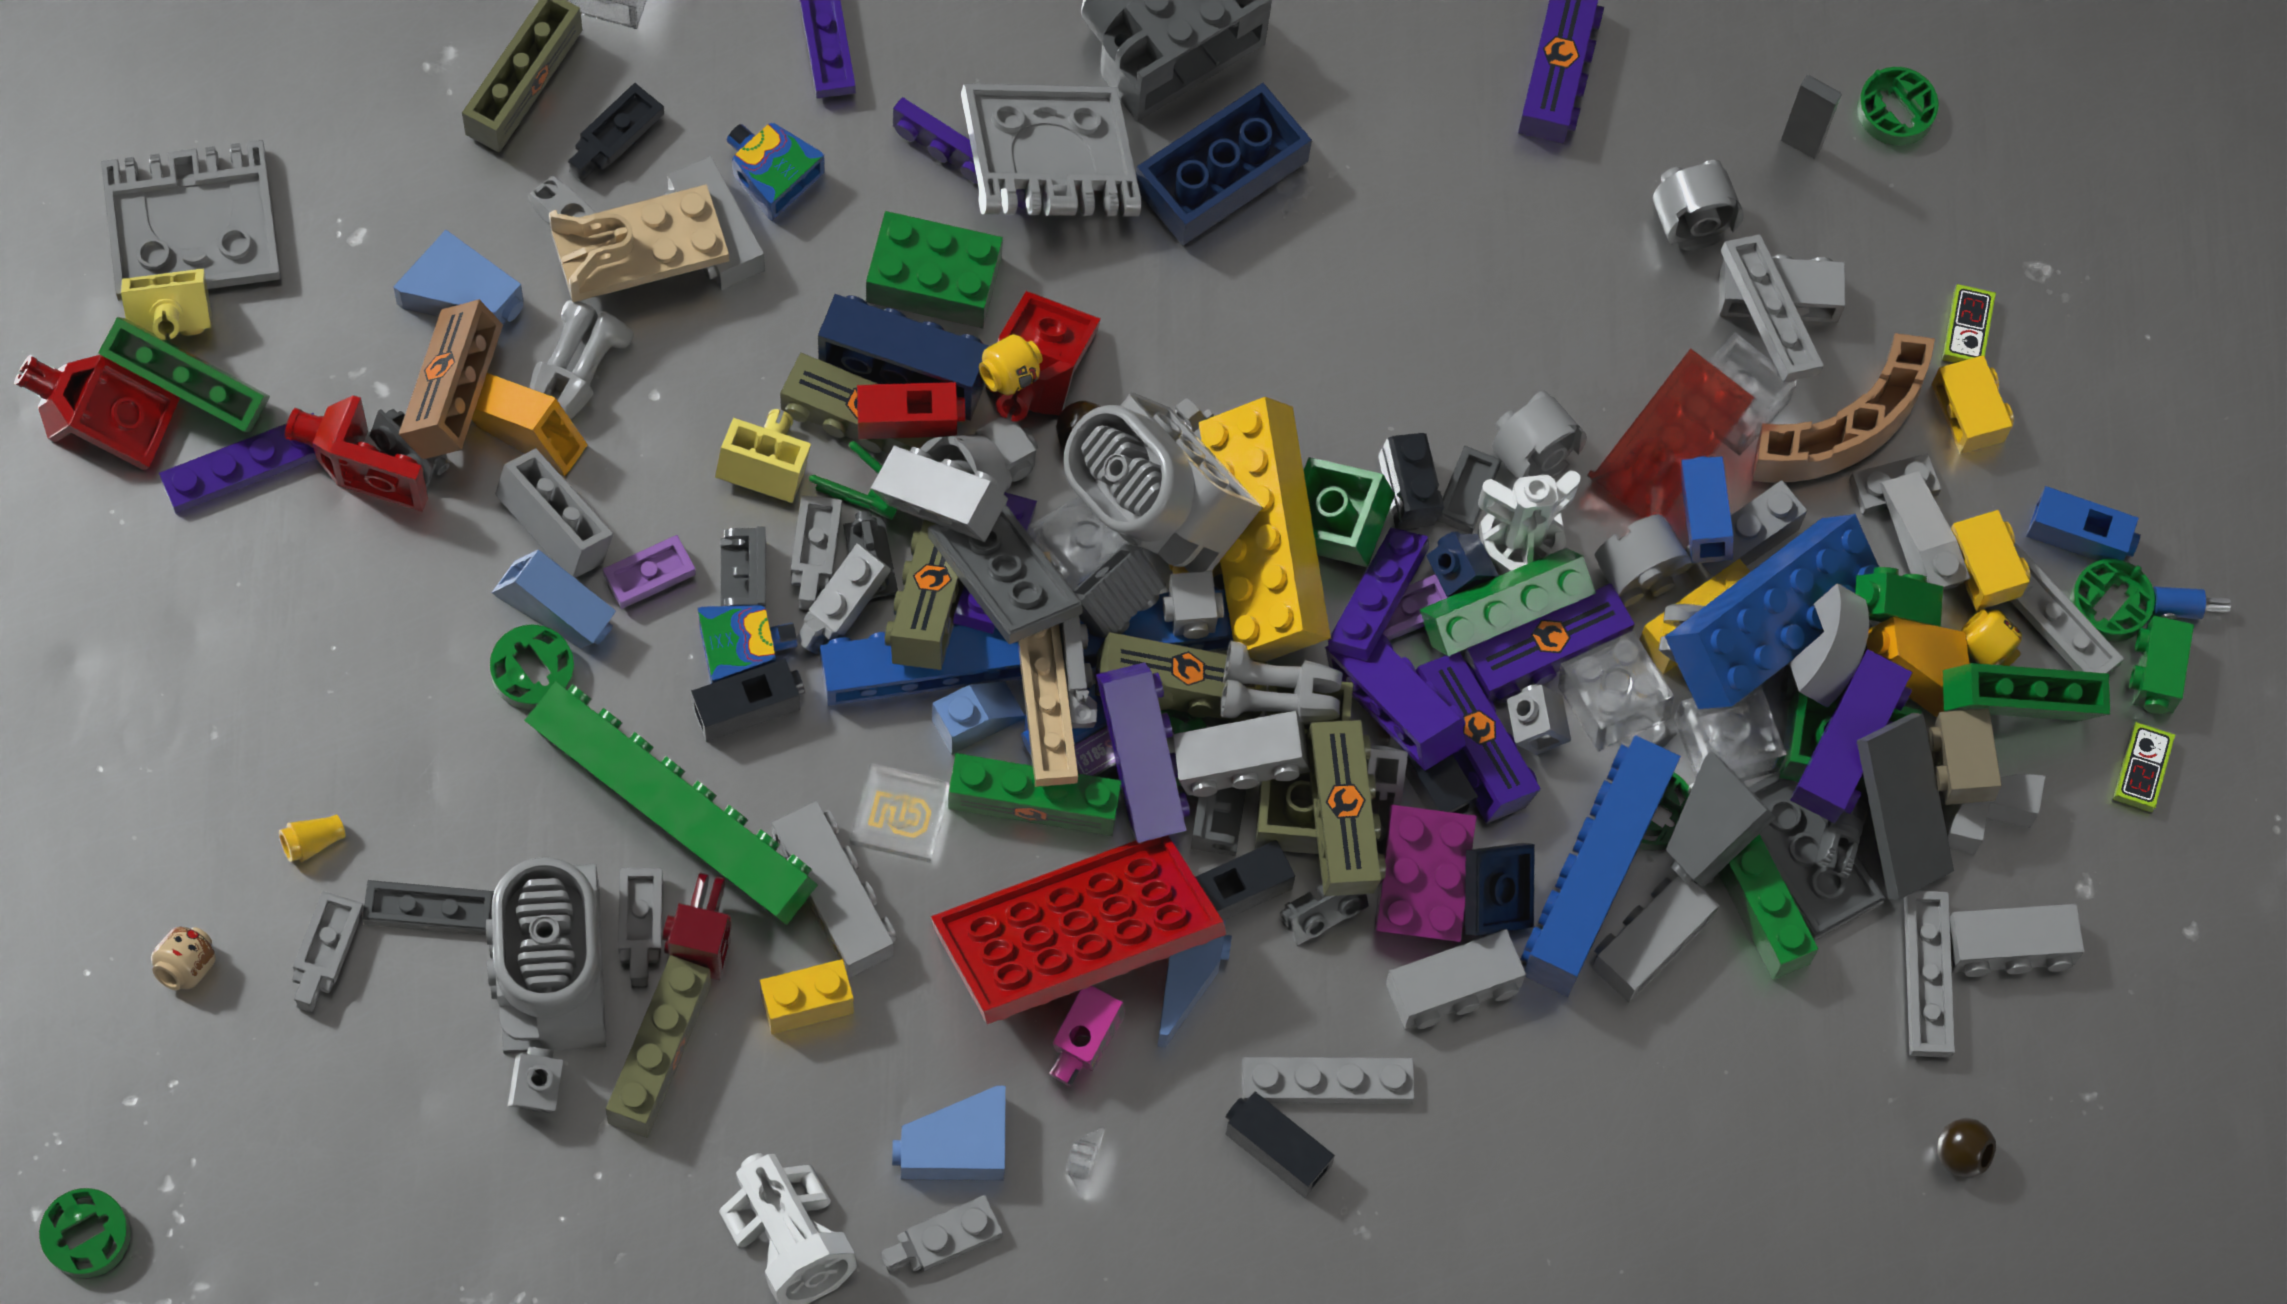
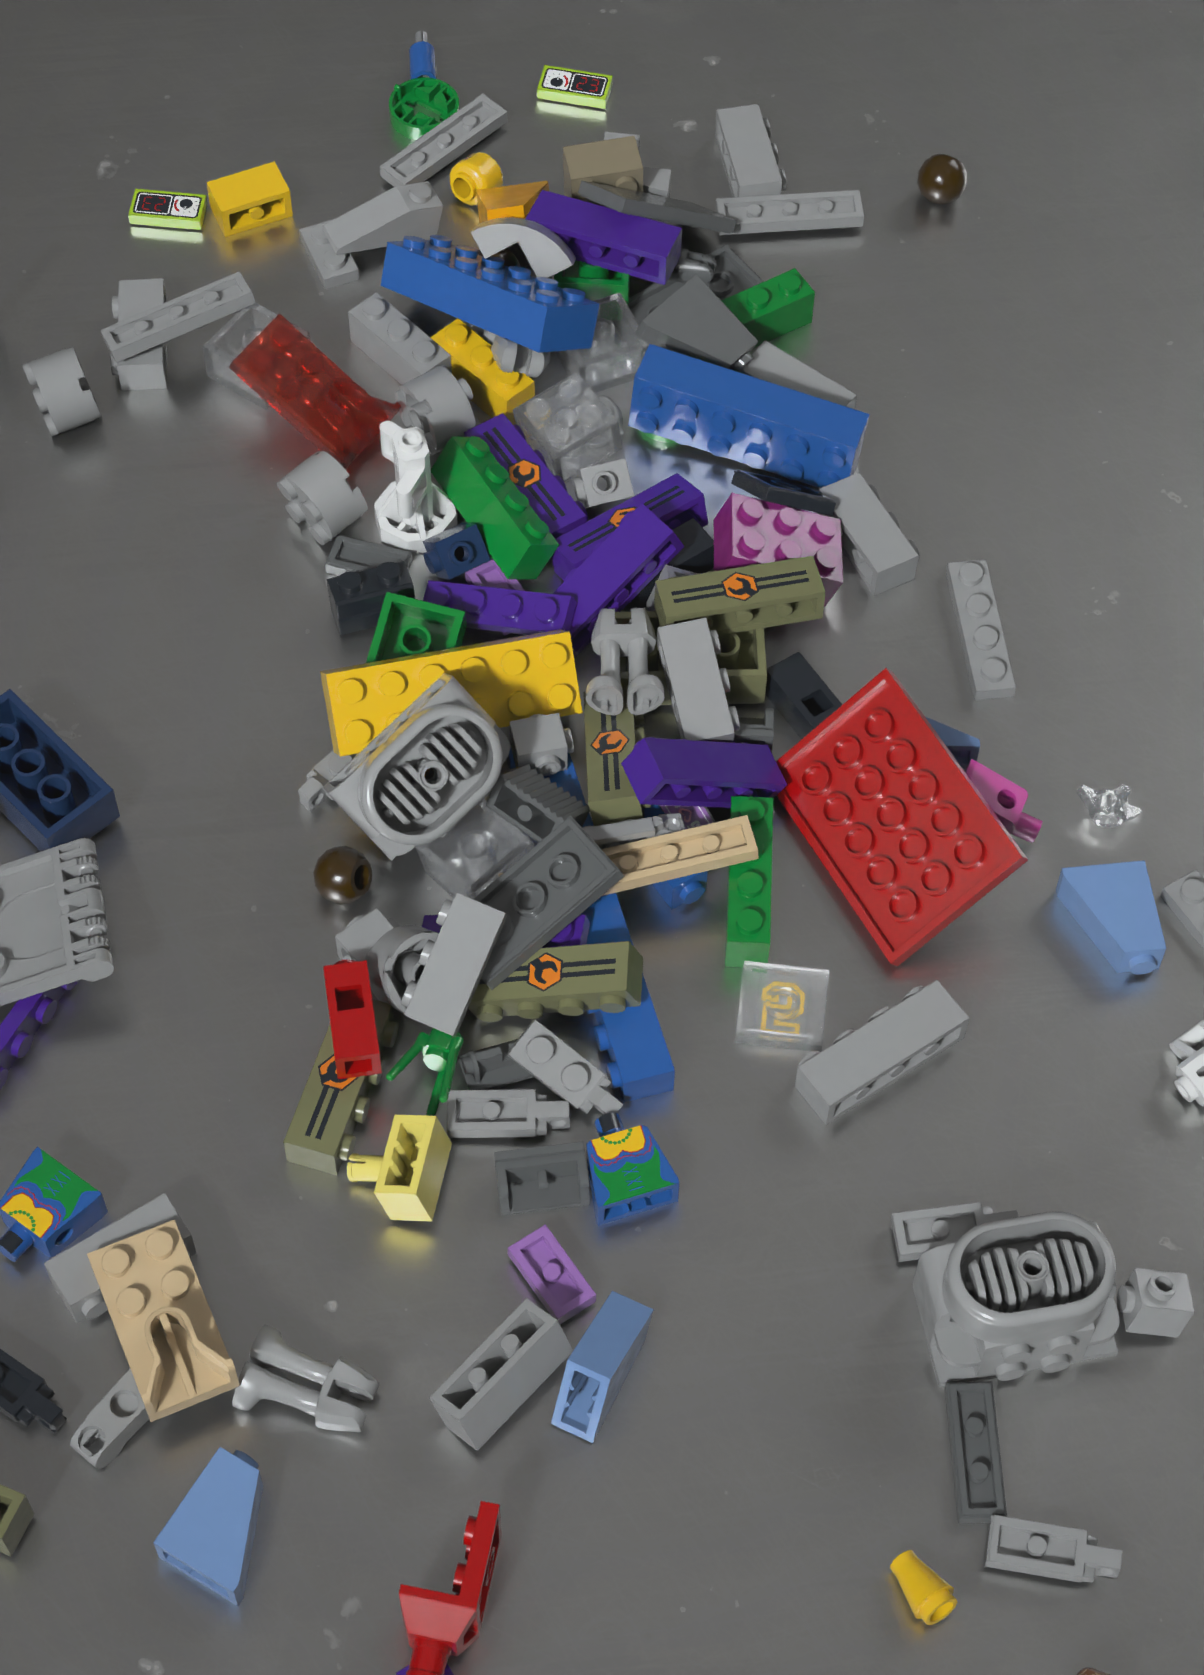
camera: 90 degrees left, 10 degrees down
dark grey hinge [369,409,450,489] -> none
medium nougat brick [399,299,503,459] -> none
light orange slope [472,373,588,476] -> none
green piece [490,624,574,710] -> none
green brick [524,681,818,925] -> none
olive brick [606,955,712,1138] -> none
dark red brick [662,872,732,981] -> none
black brick [691,658,805,742] -> none
yellow brick [760,959,854,1034] -> none
dark blue brick [818,294,989,421] -> none
green brick [866,211,1003,329] -> none
medium blue slope [932,681,1025,755] -> none
yellow head [979,334,1043,395] -> none
red plate [985,291,1101,421] -> none
black brick [1225,1091,1335,1198] -> none
dark grey hinge [1280,885,1369,946] -> none
blue brick [1681,456,1734,564] -> none
medium nougat brick [1752,333,1935,483] -> none
green brick [1855,567,1943,627] -> none
green brick [1943,663,2110,721] -> none
yellow brick [1951,510,2031,611] -> none
blue brick [2026,486,2141,561] -> none
green brick [2129,615,2194,714] -> none

